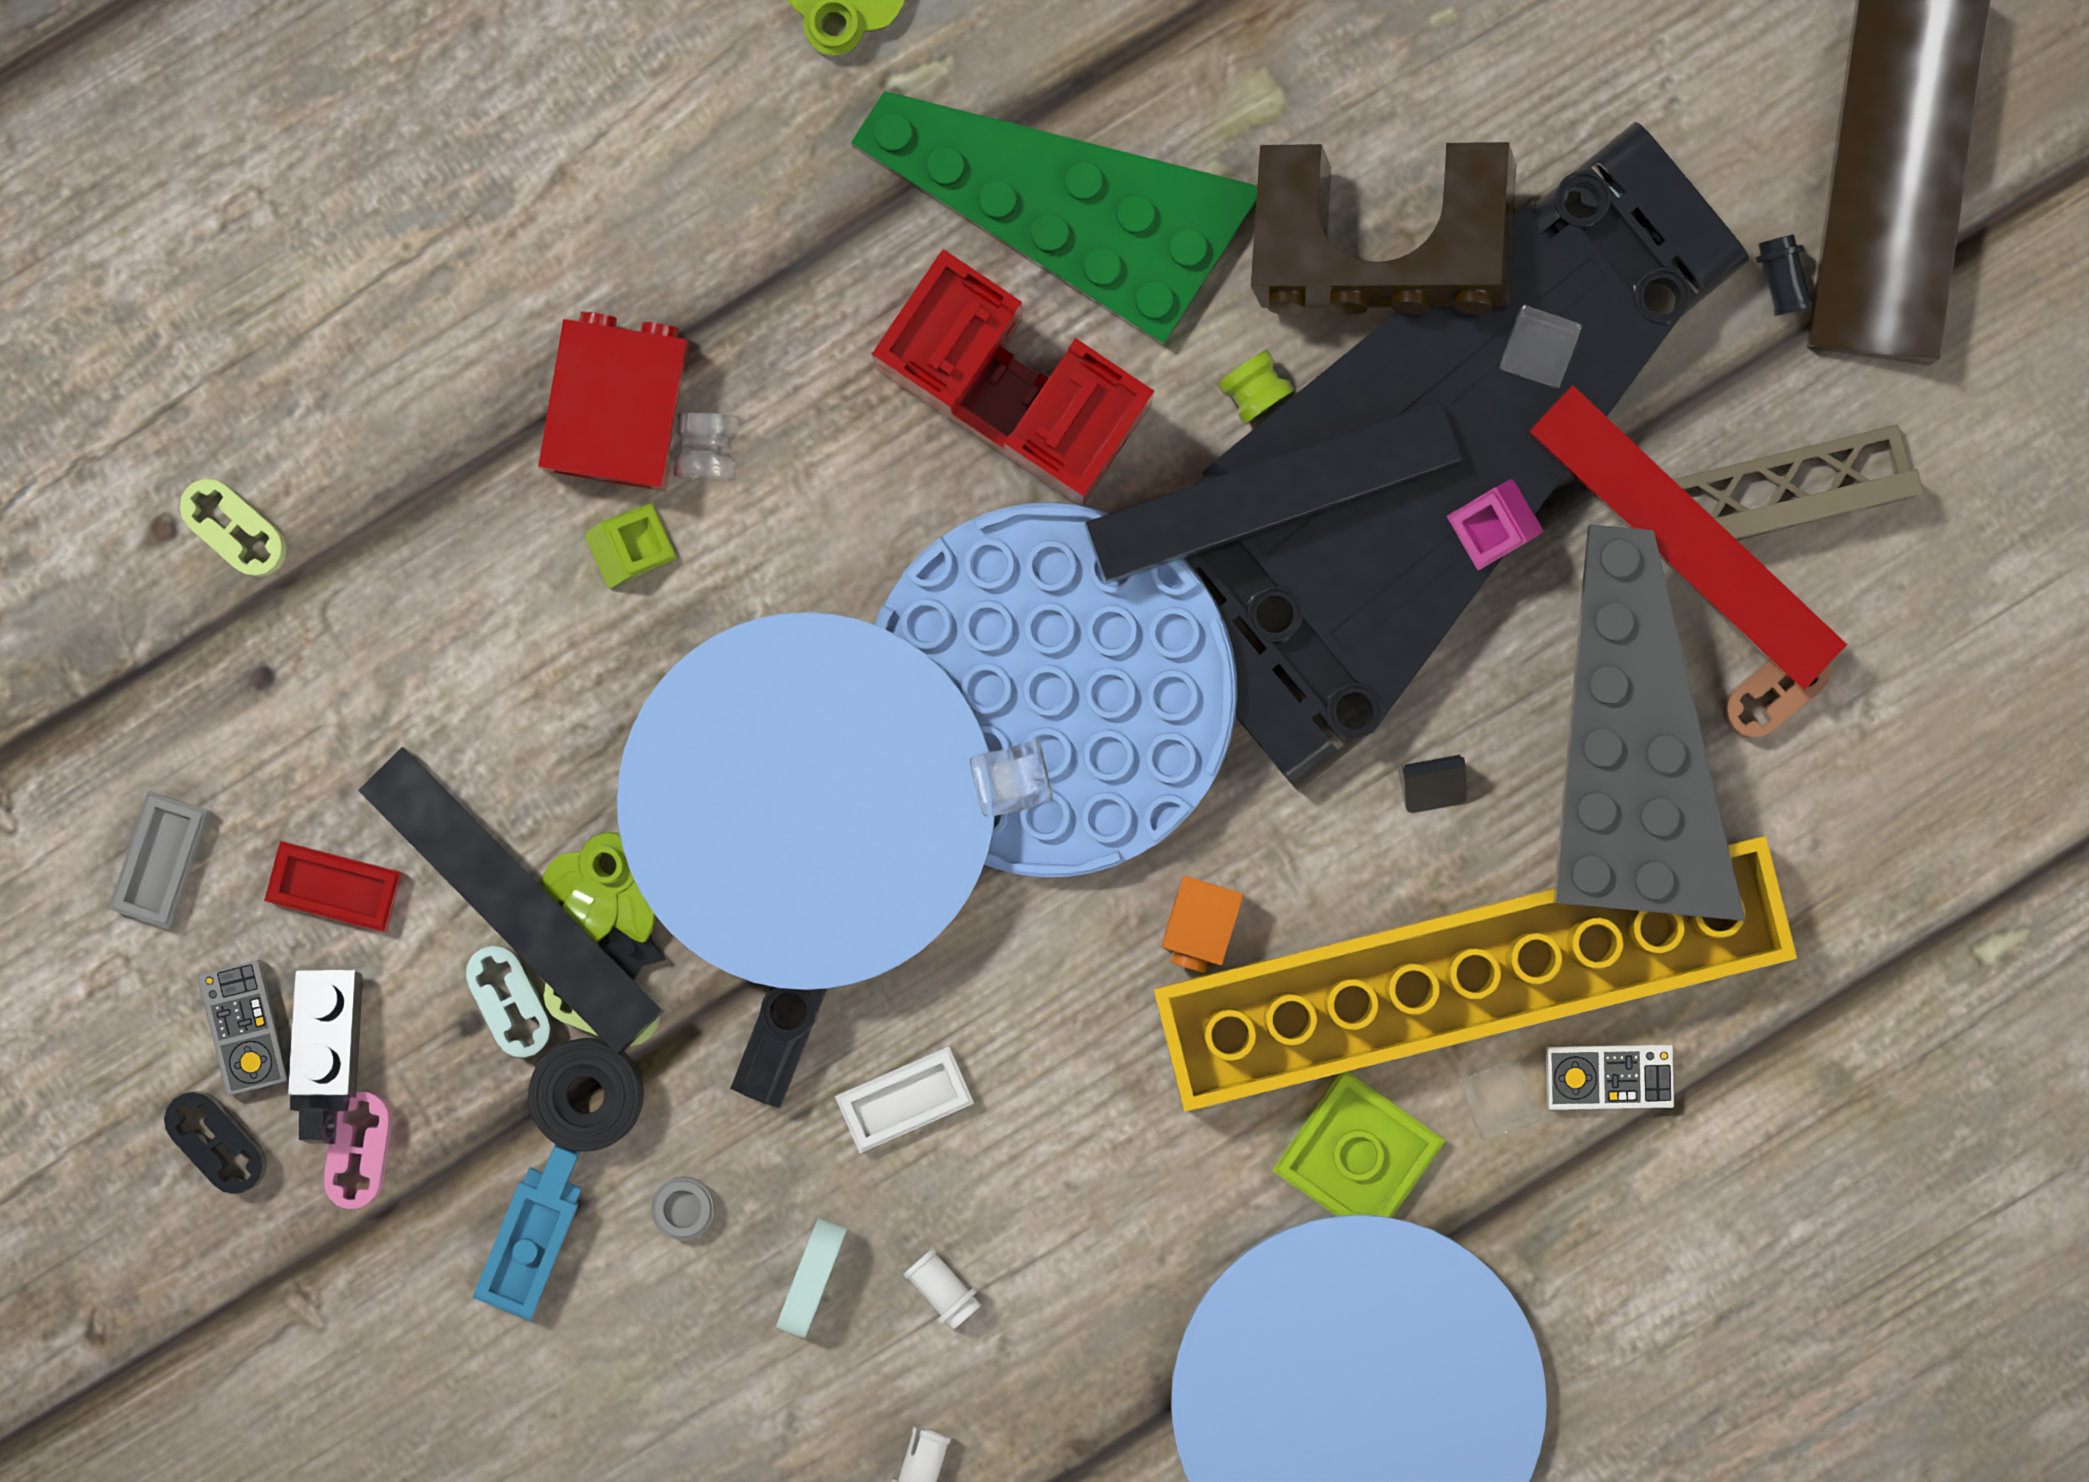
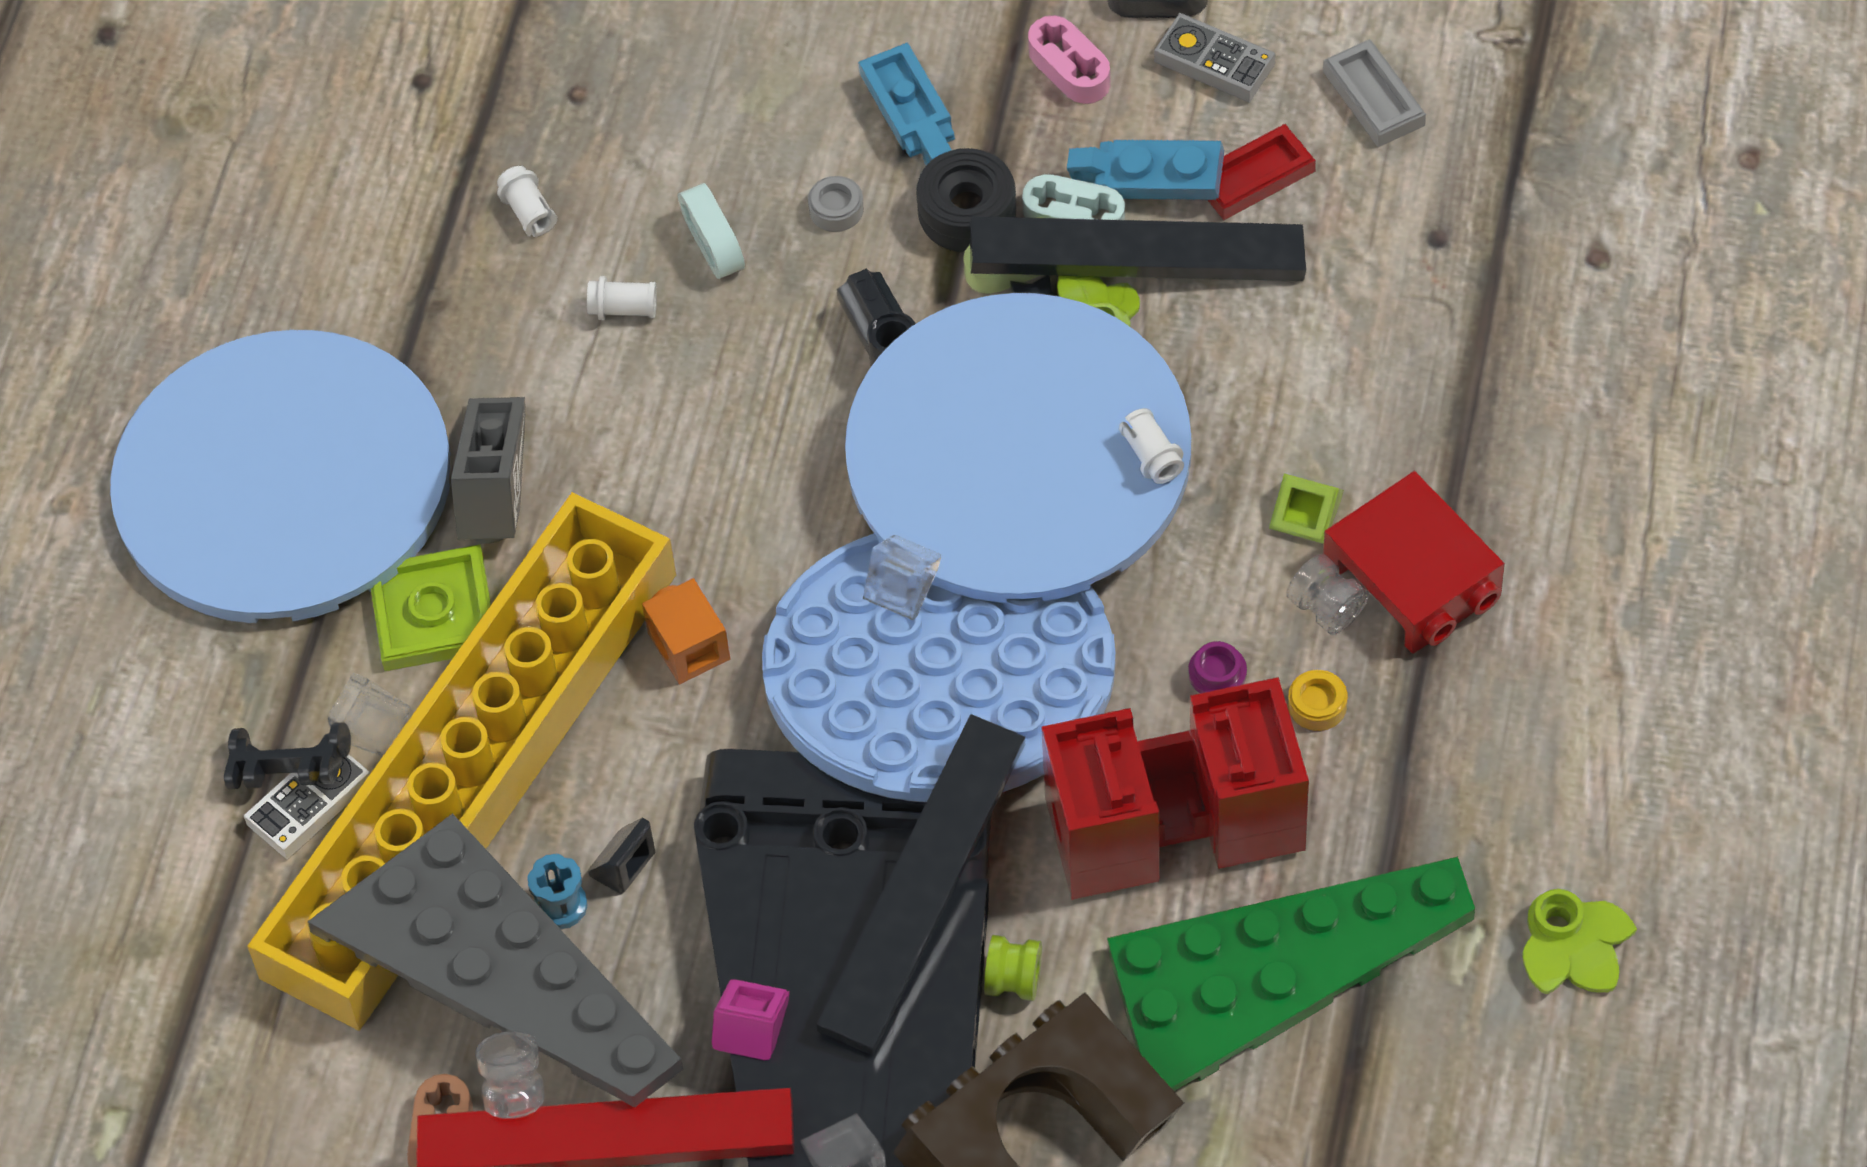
camera: 135 degrees right, 30 degrees down
yellowish green beam [179,479,287,577] -> none
hinge [288,970,363,1144] -> none
white tile [835,1046,974,1153] -> none
none -> black piece [224,722,351,790]
none -> dark grey slope [451,397,526,543]
none -> clear wheel [475,1031,545,1118]
none -> dark azure bush [527,854,588,929]
none -> dark azure hinge [1067,140,1224,200]
none -> white pin [1119,408,1184,484]
none -> magenta plate [1188,641,1247,693]
none -> yellow tile [1288,670,1348,731]

